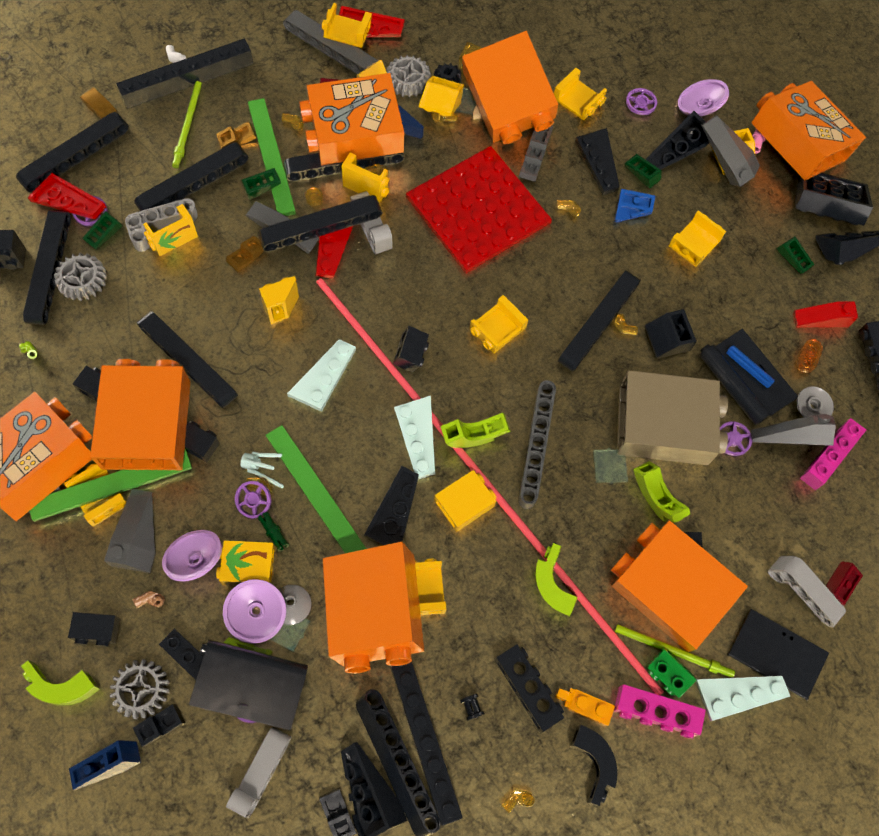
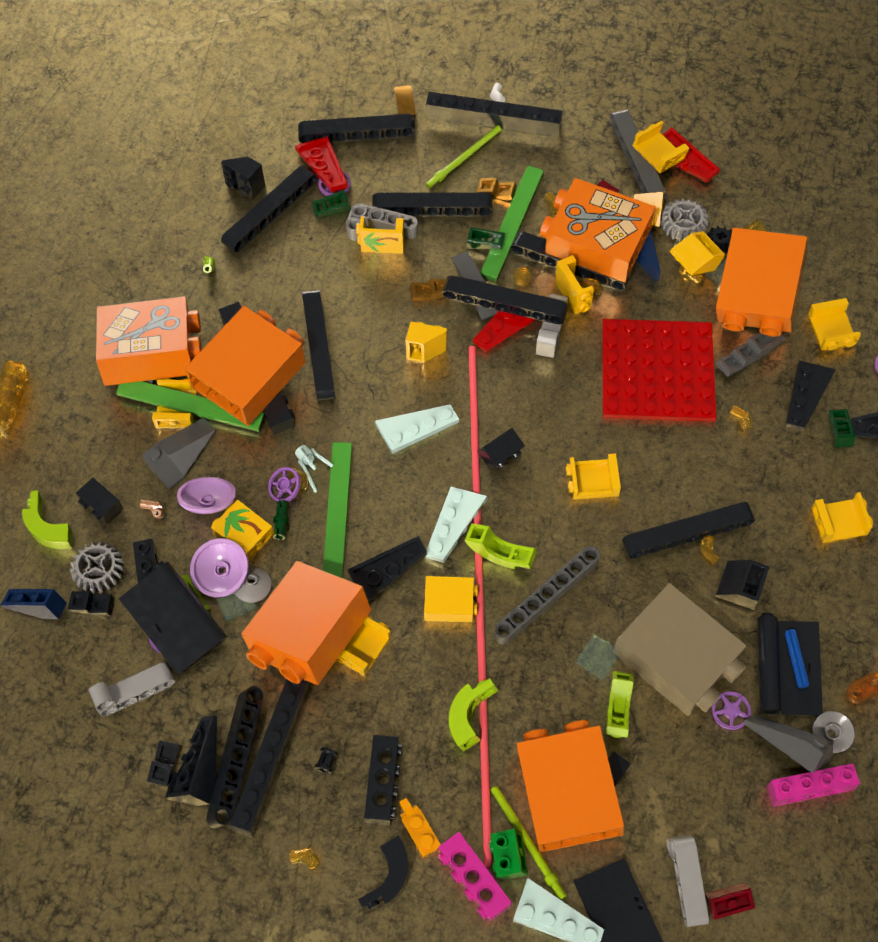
camera: 45 degrees right, 5 degrees down
light grey gear [54,253,107,302] -> none
blue wing [614,189,655,223] -> none

